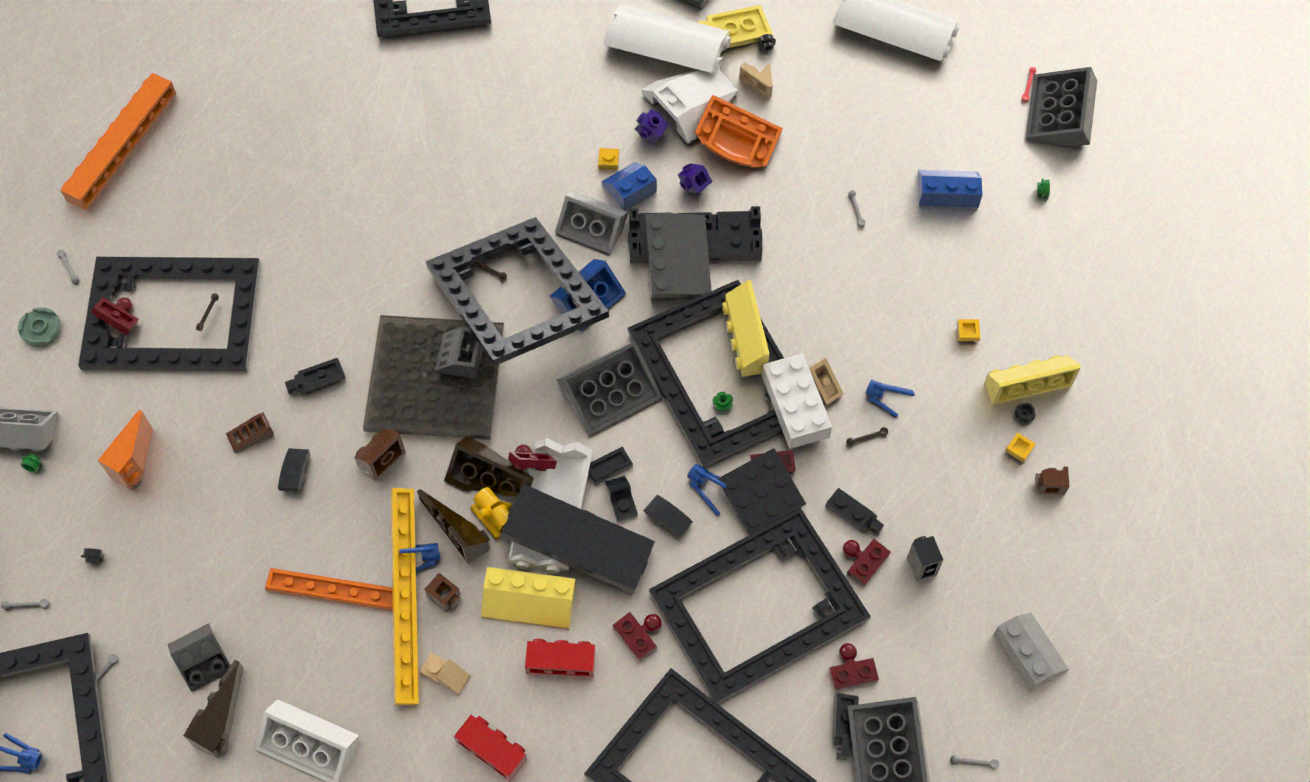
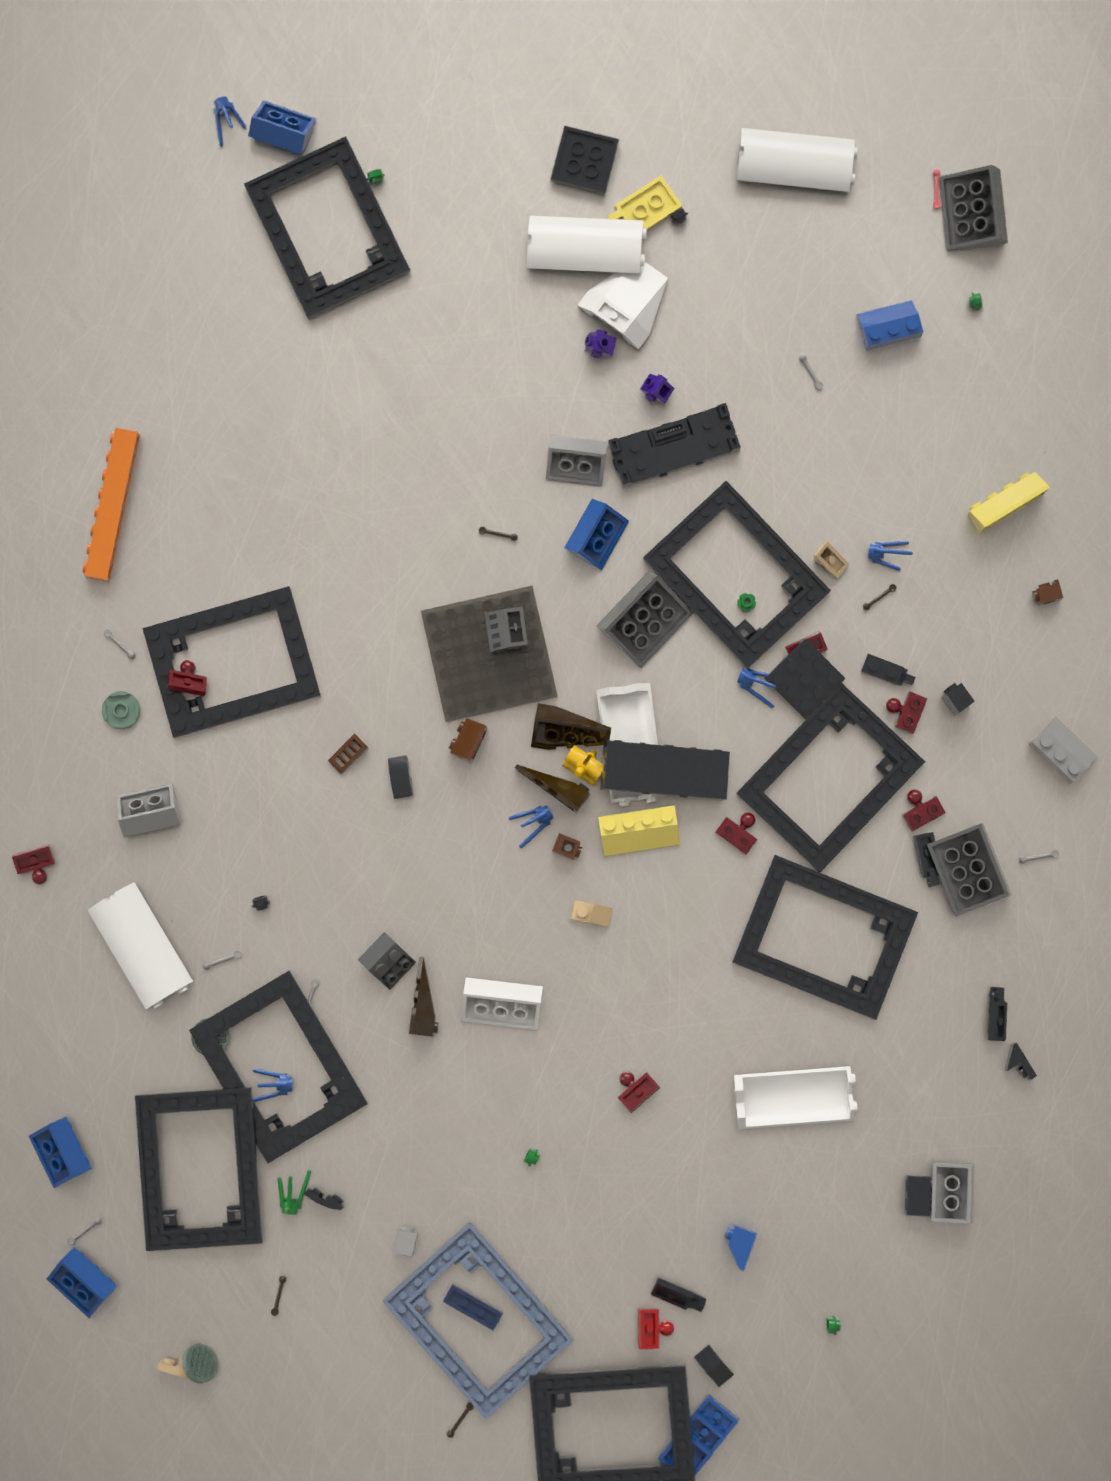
camera: 15 degrees left, 20 degrees up
green plate [21,454,42,473] -> none
orange slope [98,410,153,490] -> none
dark brown hinge [196,293,219,332] -> none
orange tile [265,568,393,611] -> none
black hinge [285,358,345,394] -> none
yellow plate [391,488,419,706] -> none
plate [425,217,609,366] -> none
red brick [454,715,527,782] -> none
dark red plate [508,444,557,471] -> none
red brick [525,639,596,677] -> none
black tile [588,446,633,485] -> none
yellow plate [598,148,619,170] -> none
blue slope [601,162,657,211] -> none
black slope [604,476,638,521] -> none
black slope [643,495,693,539] -> none
dark grey slope [644,213,711,300] -> none
orange slope [694,95,783,167] -> none
light yellow slope [722,280,769,377] -> none
tan slope [739,62,773,99] -> none
white brick [761,353,832,449] -> none
yellow plate [957,319,981,341] -> none
yellow plate [1005,432,1036,463] -> none
black plate [1014,403,1036,423] -> none

